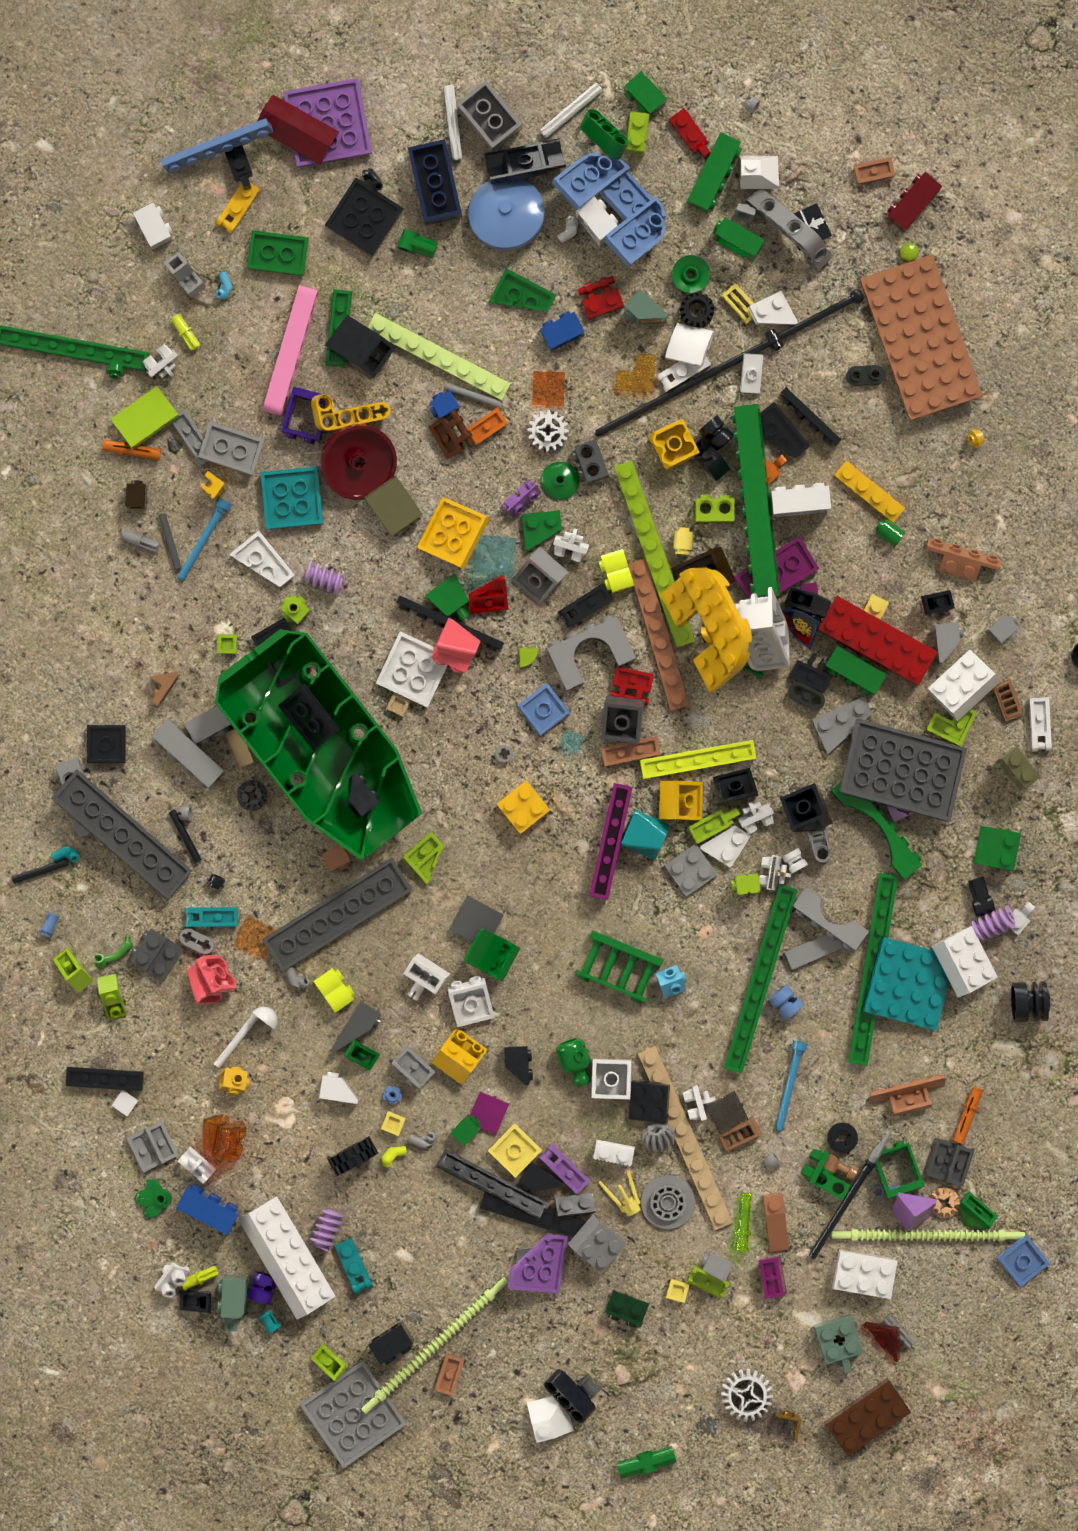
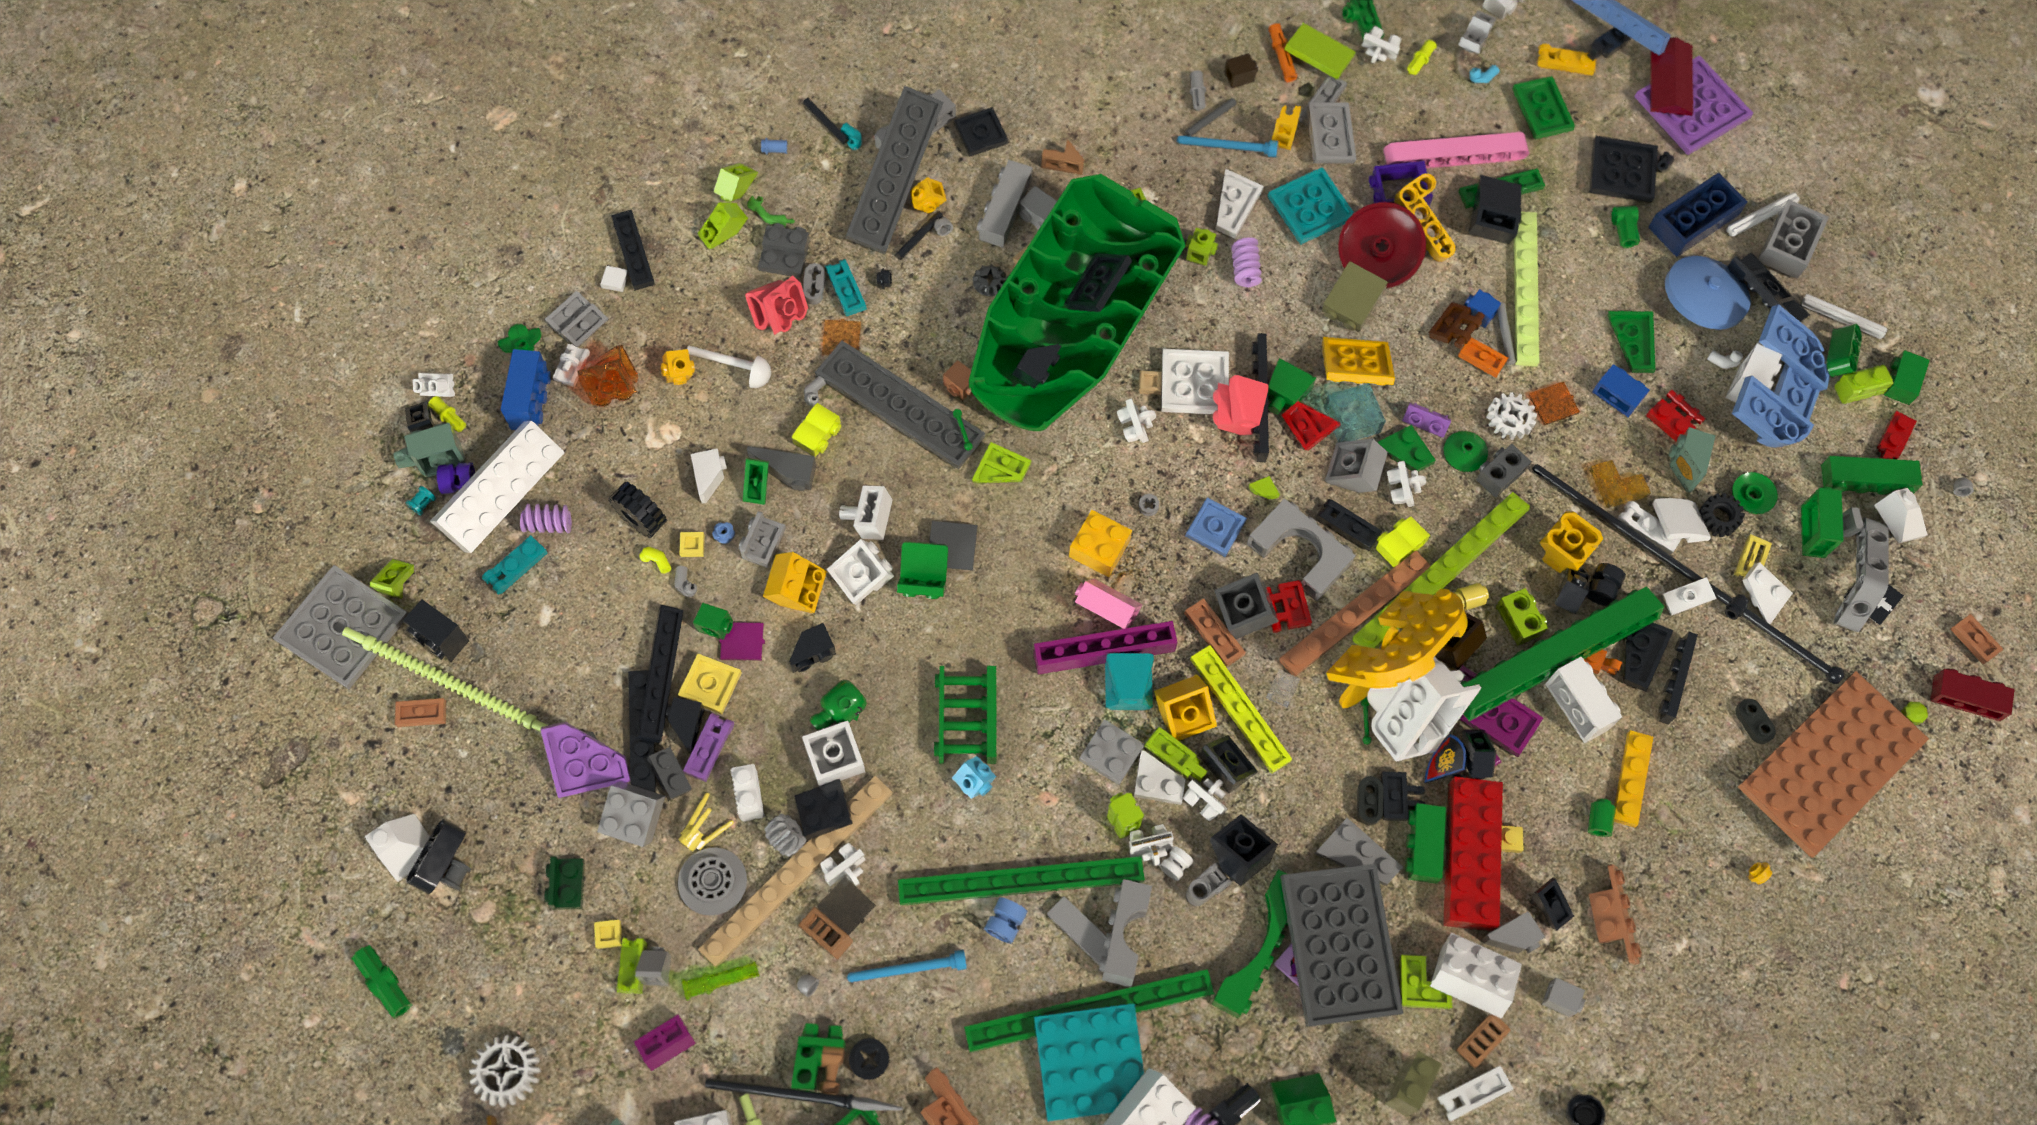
camera: 65 degrees right, 20 degrees down
clear light blue tile [560,729,584,754] -> none
nougat slope [762,1192,789,1252] -> none
none -> yellow brick [910,177,947,214]
none -> green hinge [953,409,973,451]
none -> bright pink brick [1075,579,1143,629]
none -> white hips [1117,399,1156,443]

